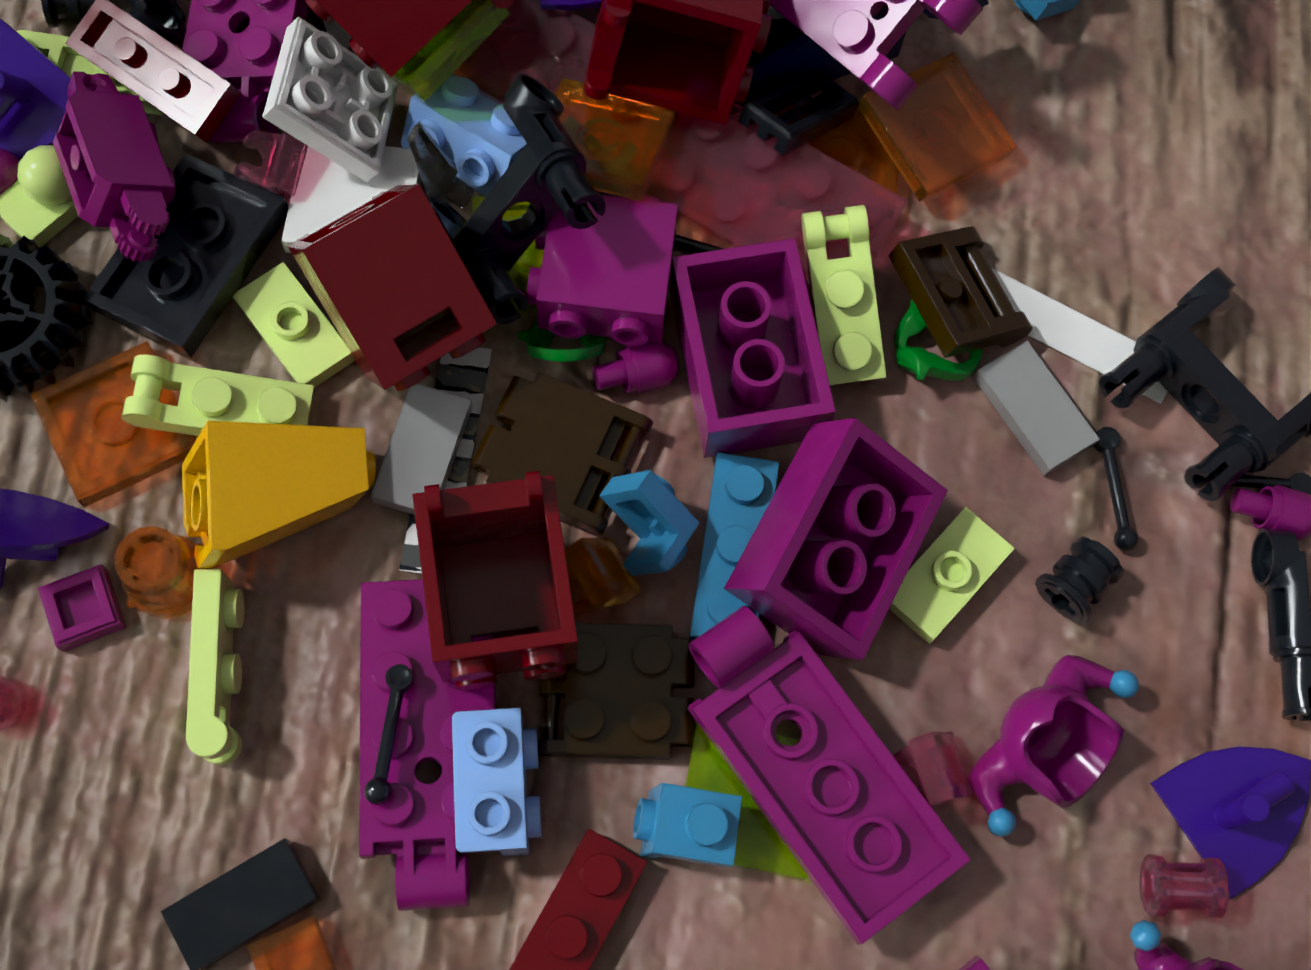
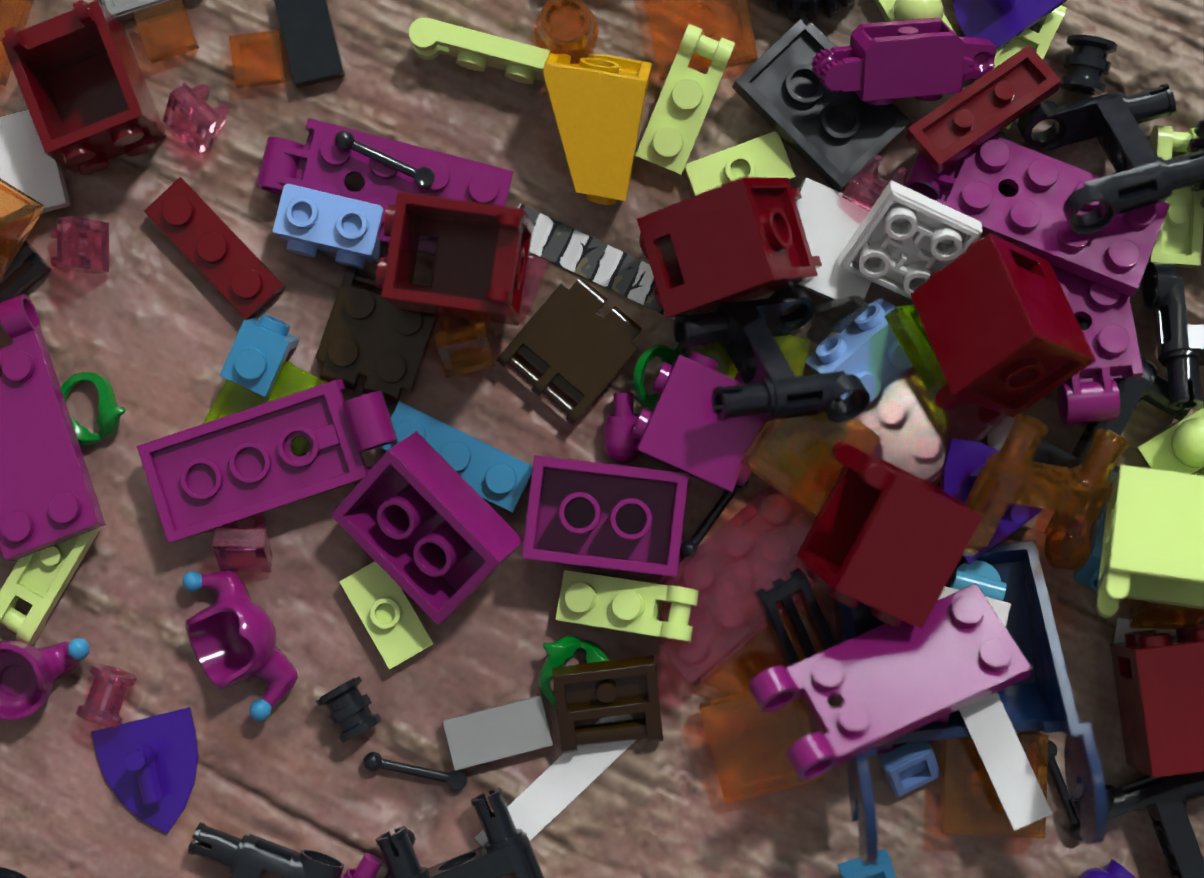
camera: 115 degrees right, 15 degrees up
light grey tile [370,384,473,515] -> none
dark azure bracket [600,470,700,576] -> none

